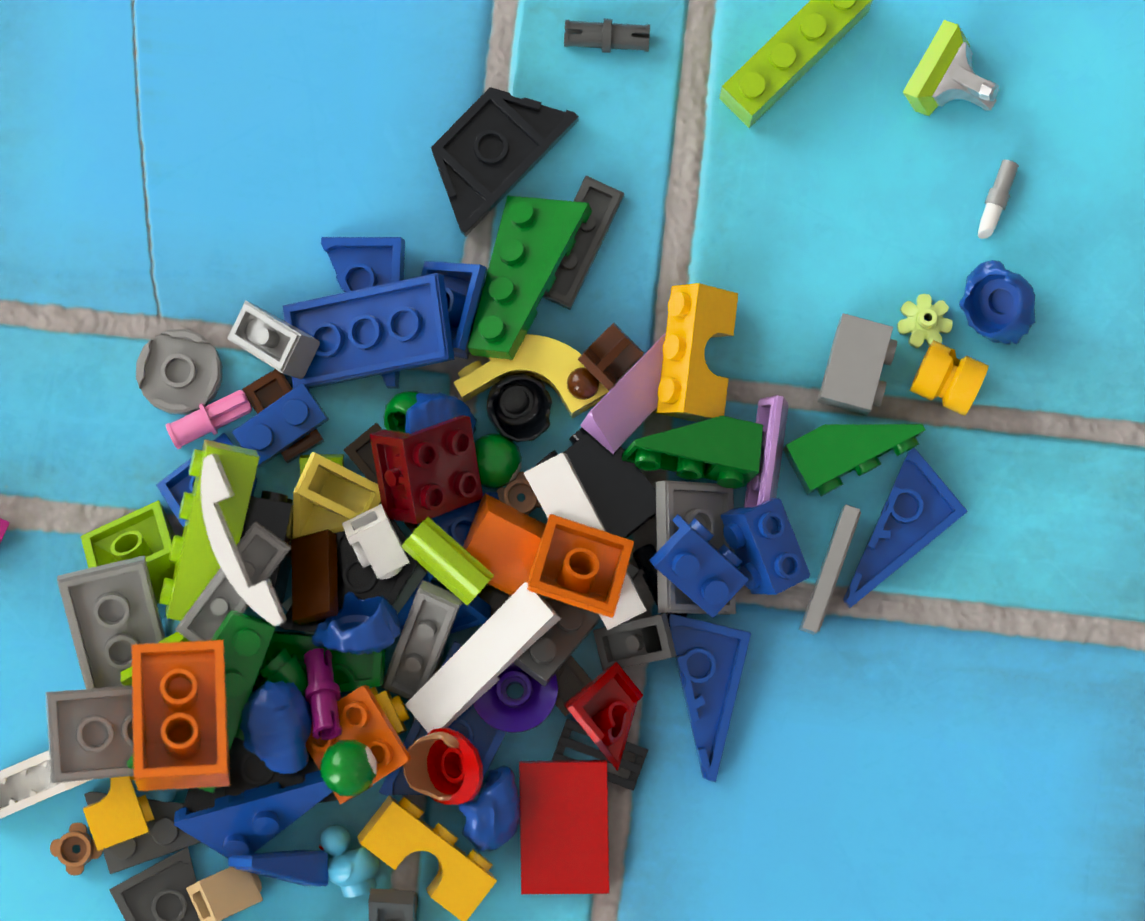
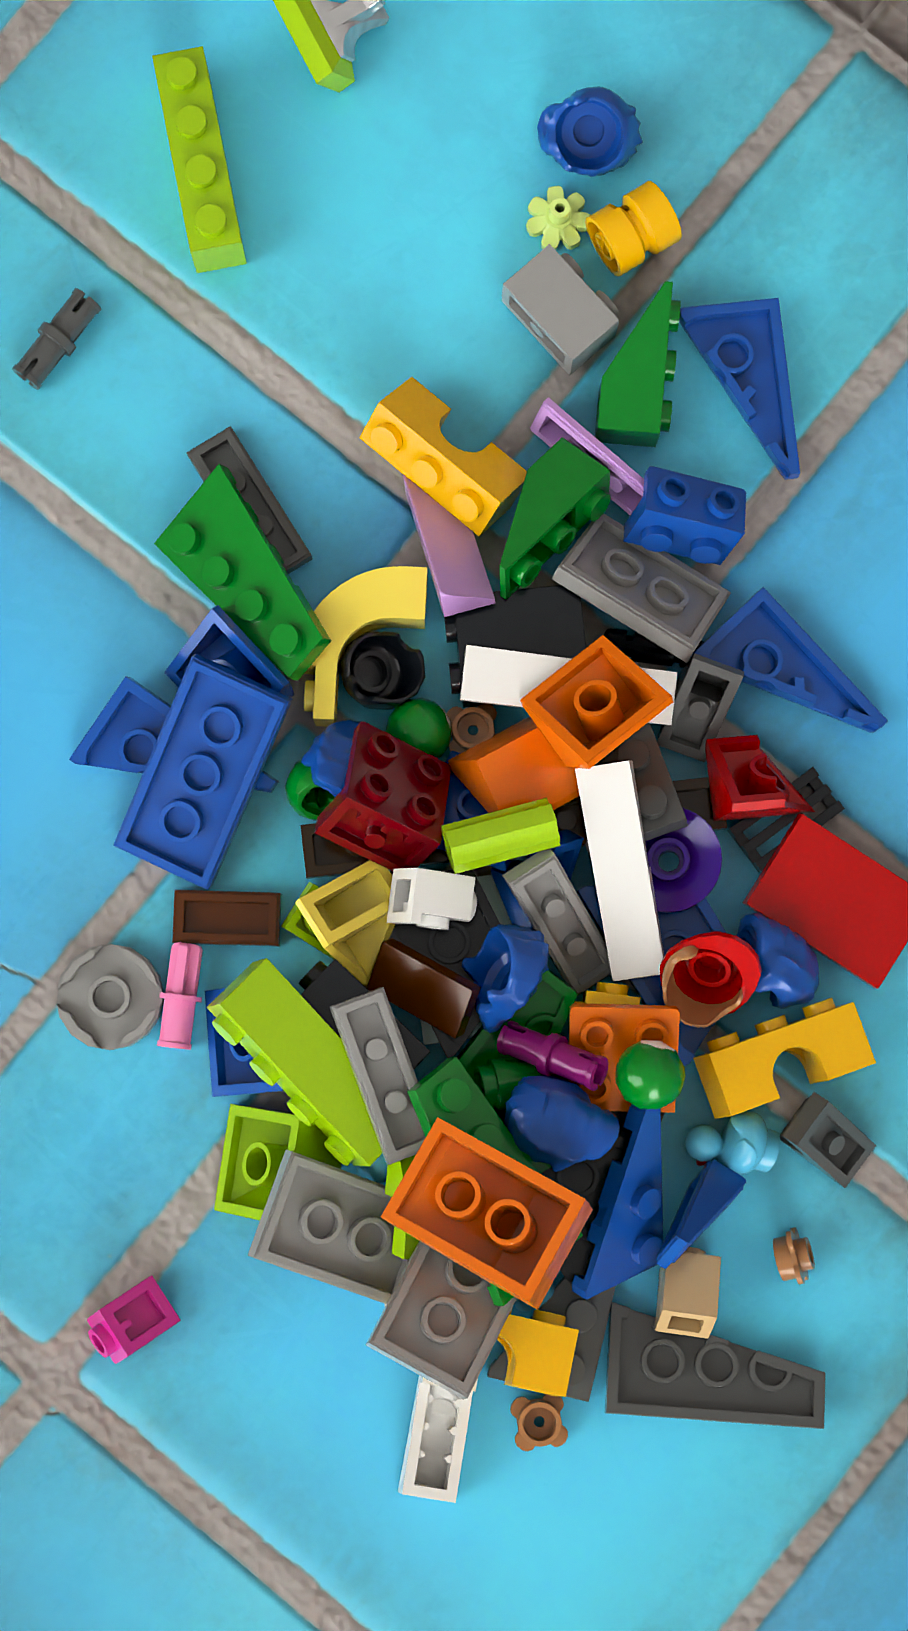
camera: 65 degrees left, 0 degrees up
white slope [201,454,287,626] -> none
light grey slope [227,301,320,379] -> none
blue plate [232,383,329,468] -> none
black wing [431,87,579,237] -> none
reddish brown piece [567,323,644,400] -> none
blue bracket [649,514,749,618] -> none
light grey tile [799,504,861,635] -> none
light grey piece [978,160,1019,239] -> none

